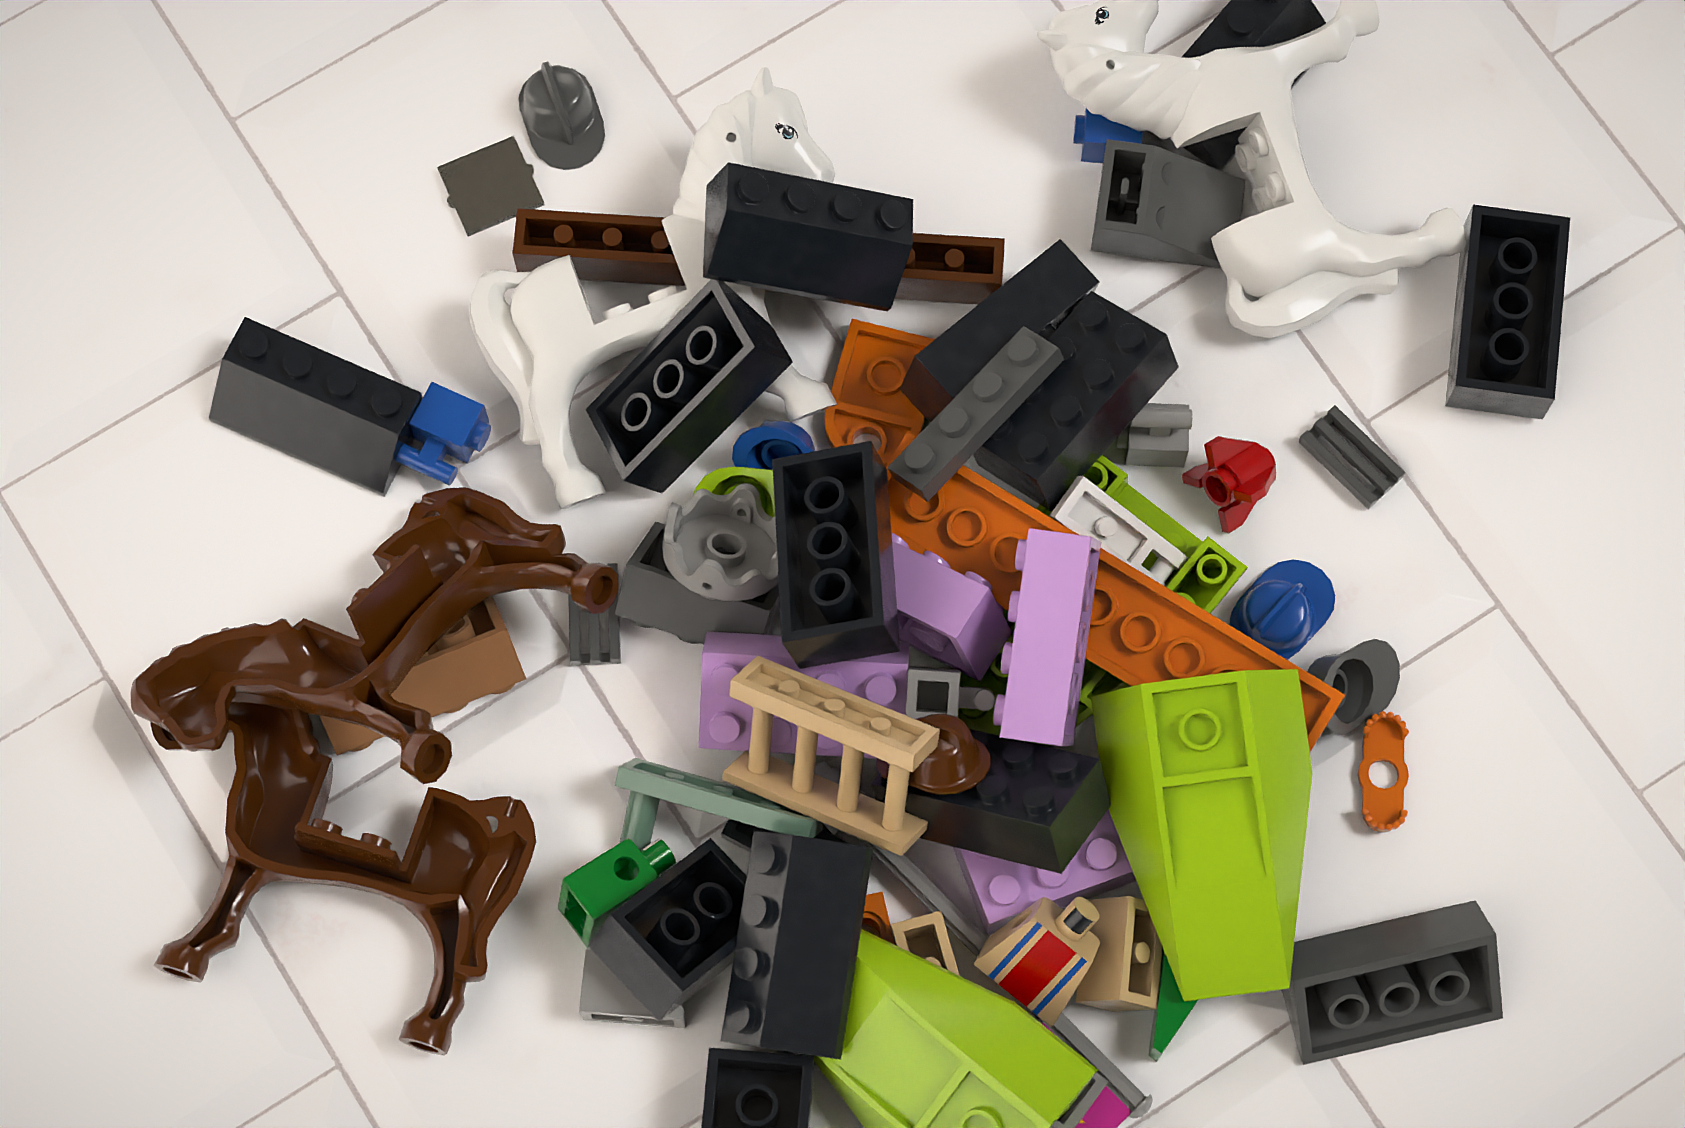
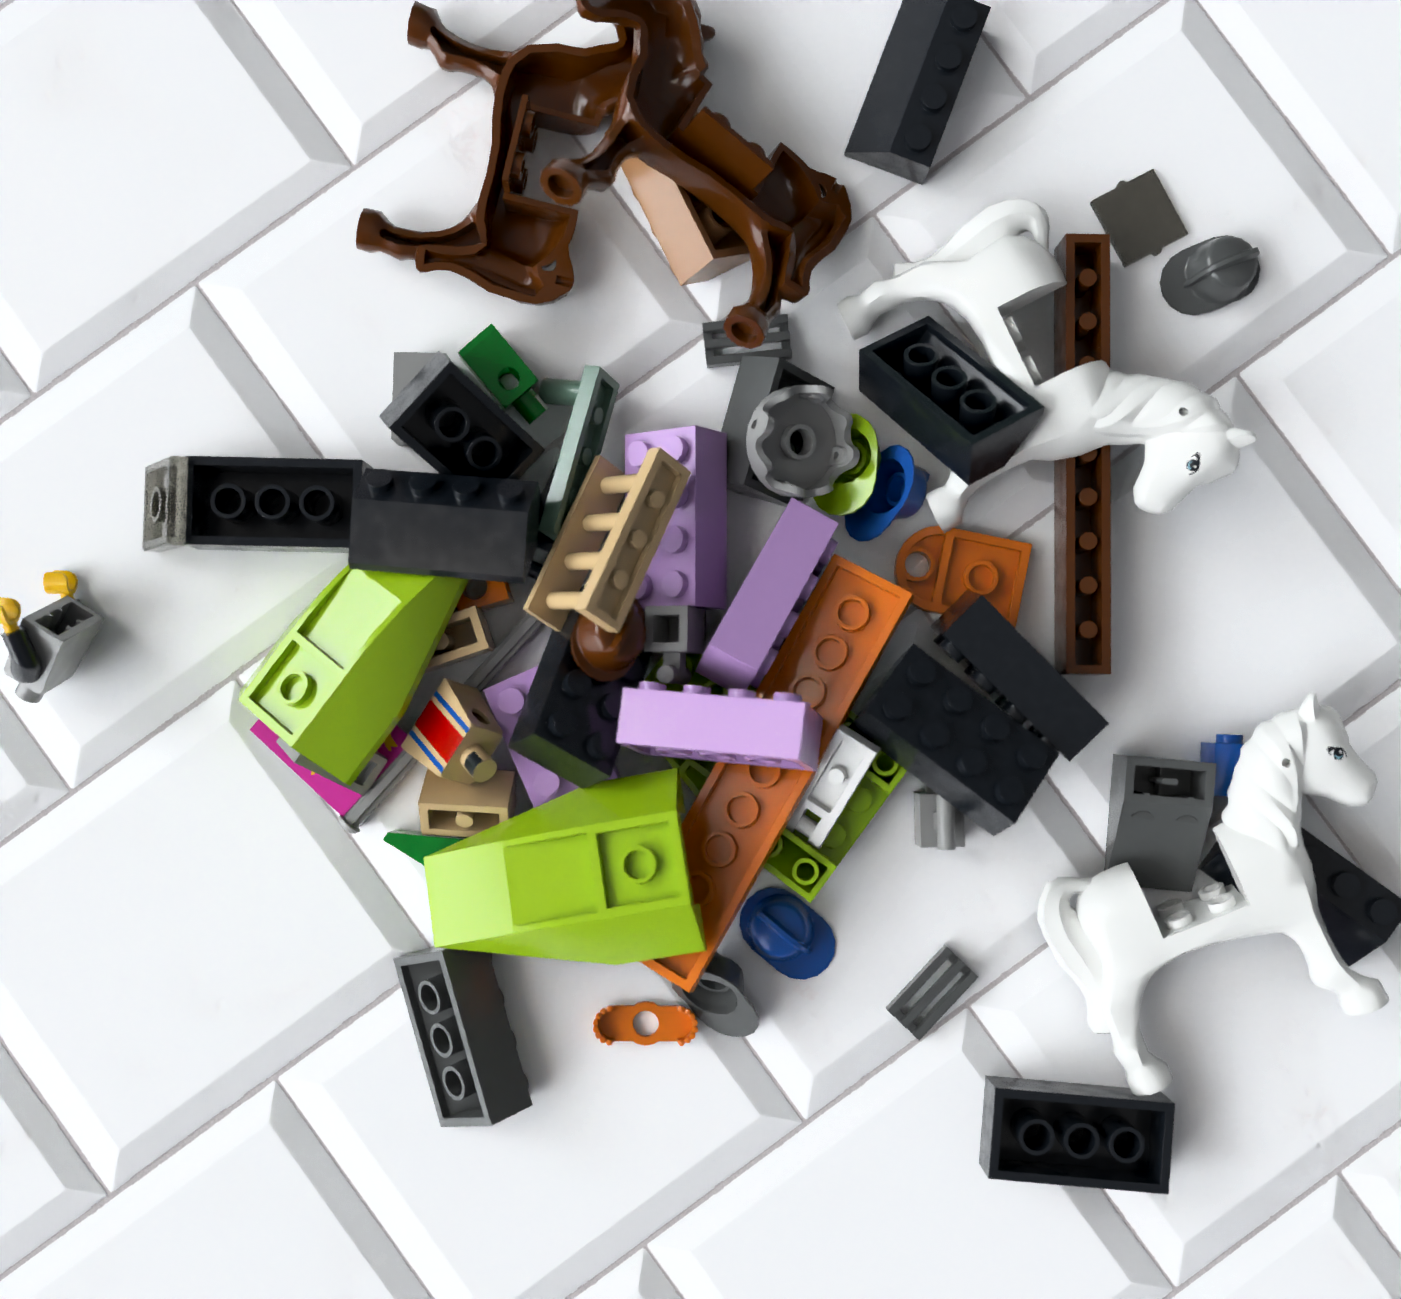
camera: 85 degrees right, 15 degrees up
blue brick [396,381,491,486] -> none
black slope [703,162,914,312] -> none
black brick [772,441,900,669] -> none
dark grey plate [887,326,1064,502] -> none
red brick [1182,436,1277,534] -> none

